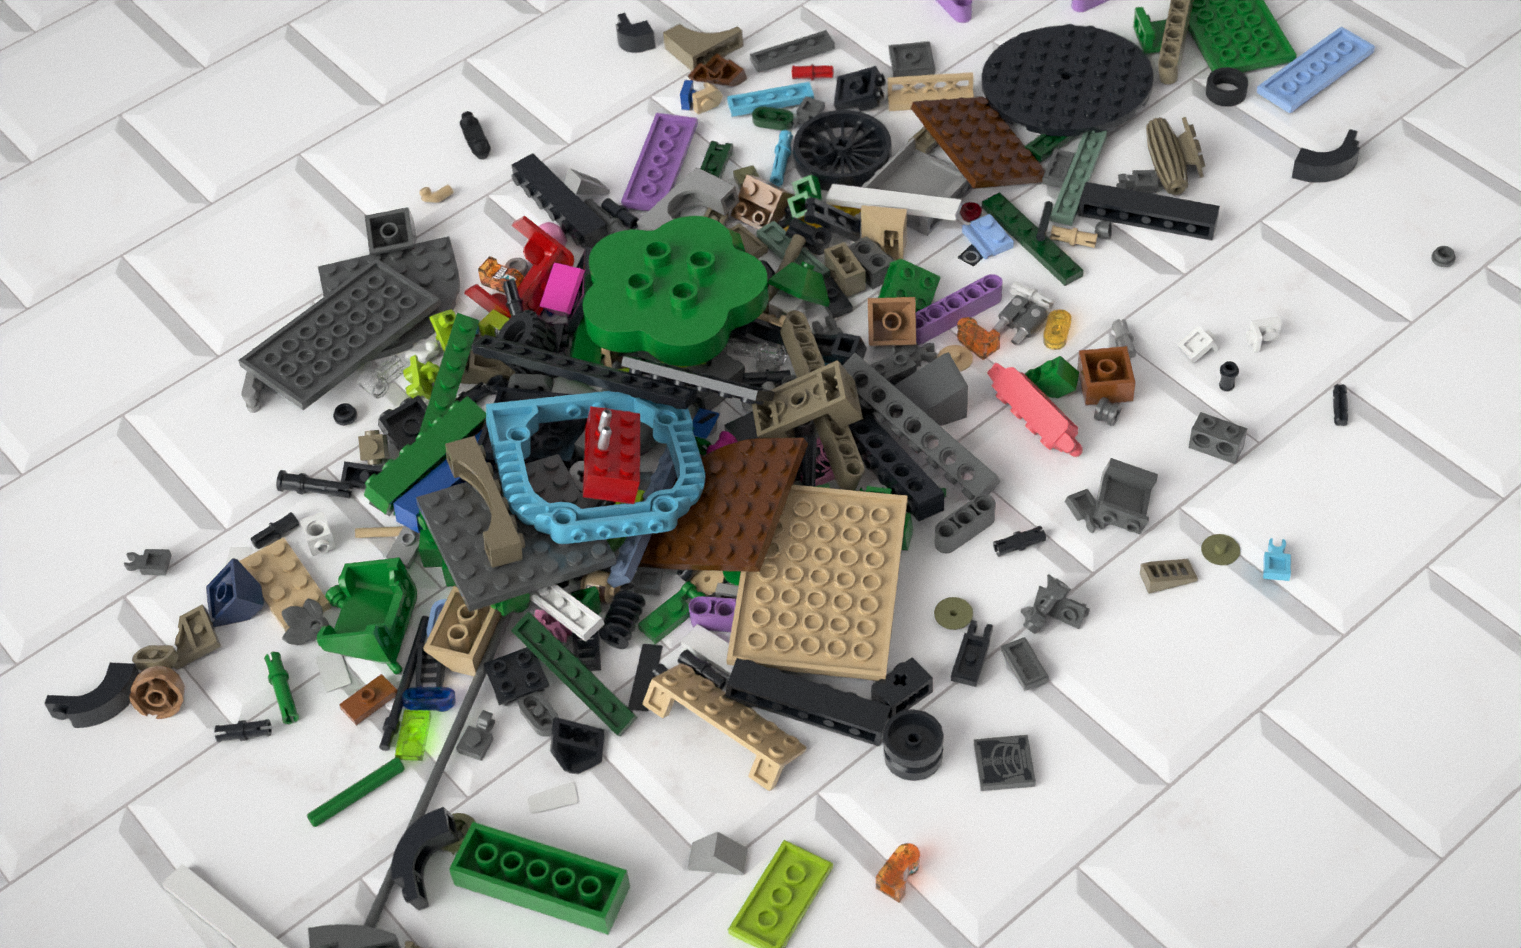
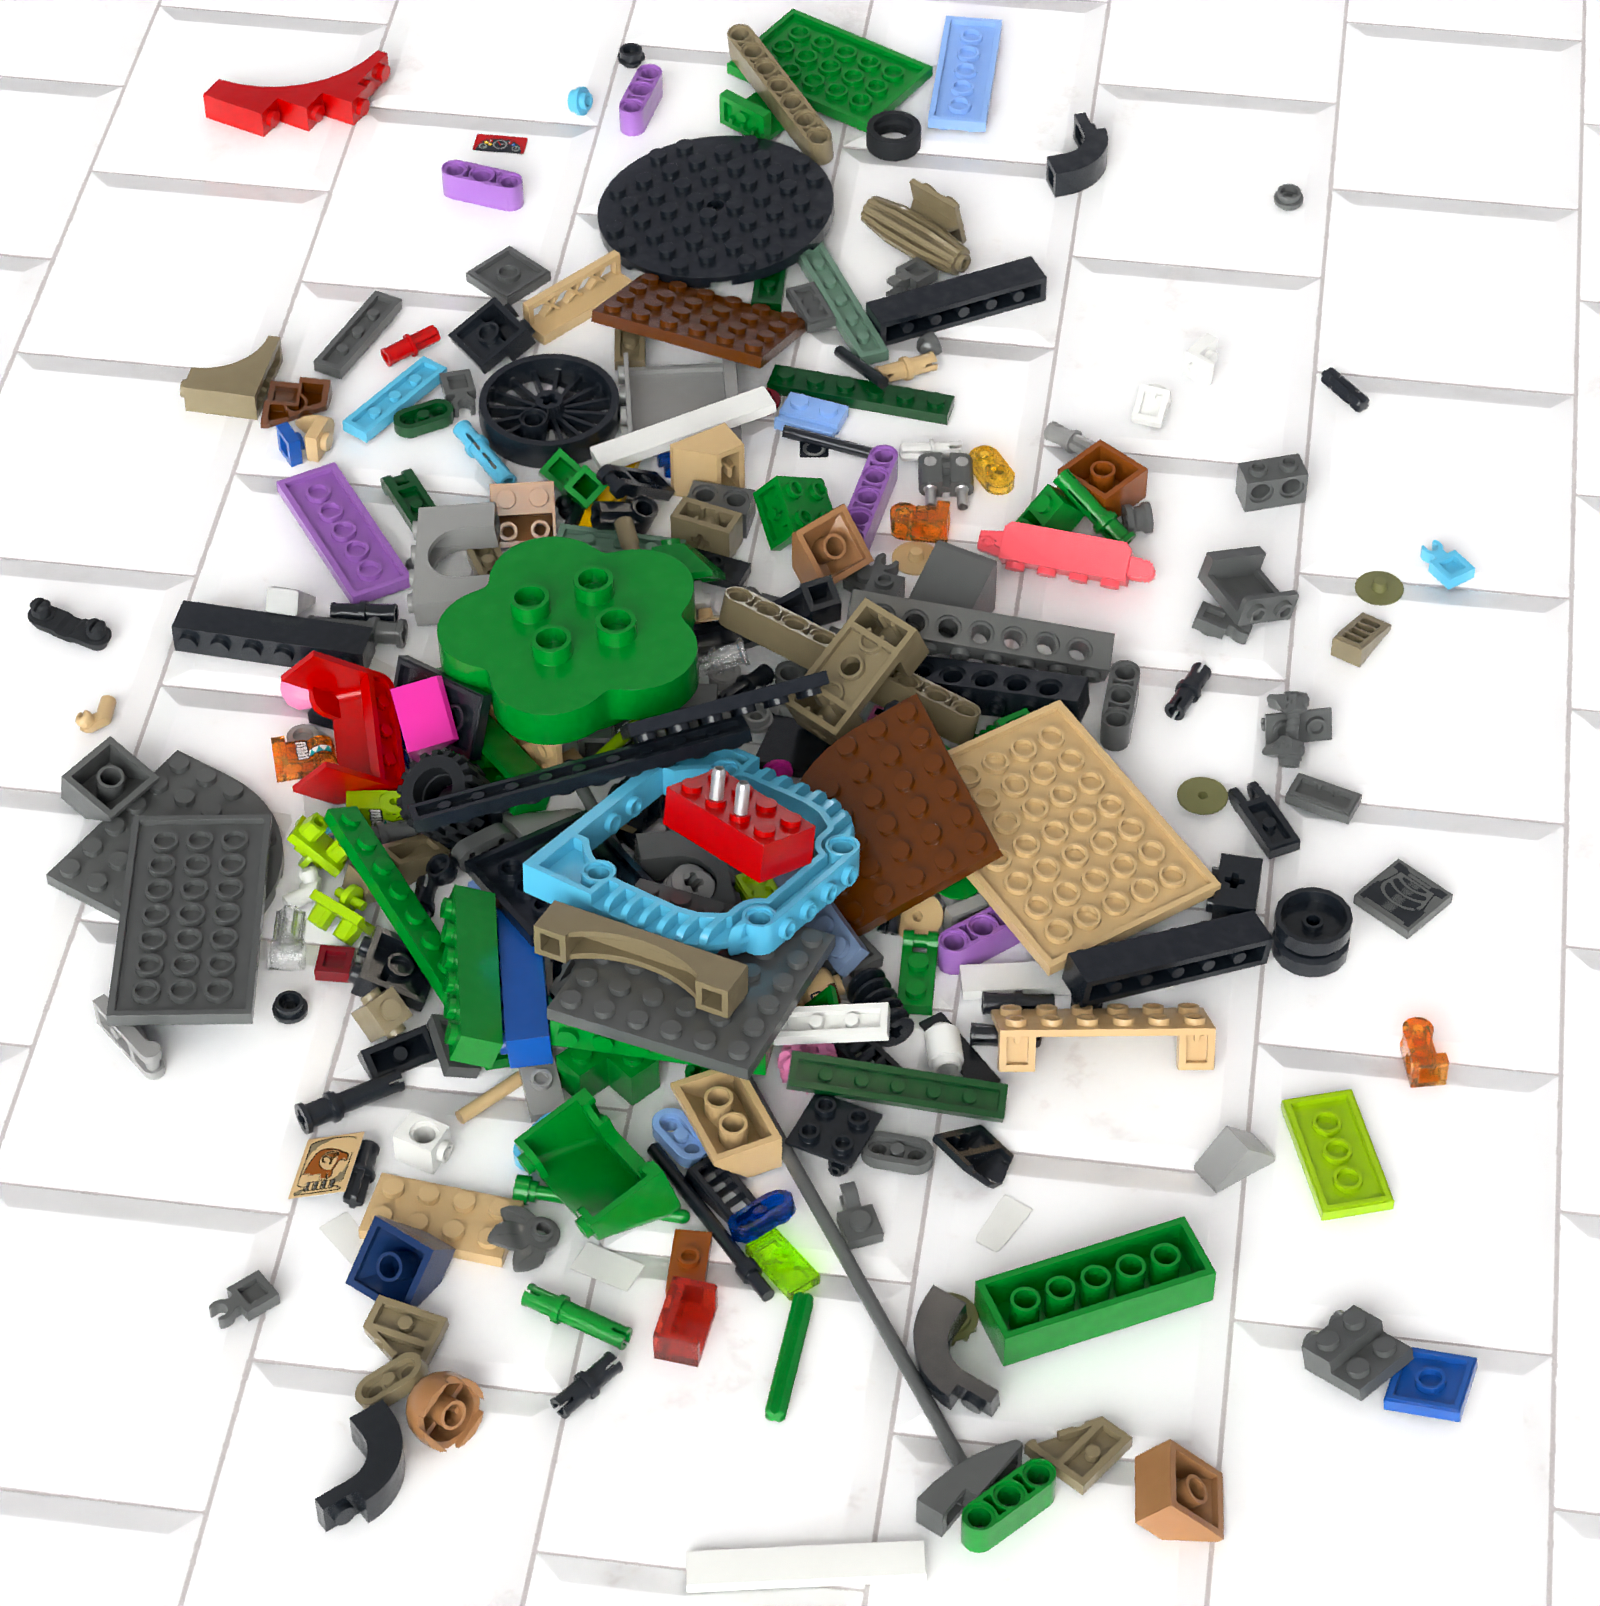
camera: 45 degrees left, 5 degrees down
black axle [503,280,524,317] -> none
black brick [616,12,656,53] -> none
olive plate [733,165,760,190] -> none
black pin [1219,361,1239,392] -> none
none -> tan sticker [288,1132,365,1199]
none -> dark red plate [314,945,356,983]
none -> clear red panel [653,1276,718,1367]
none -> black bar [782,425,873,459]
none -> white brick [924,1022,964,1076]
none -> green pin [1053,468,1136,545]

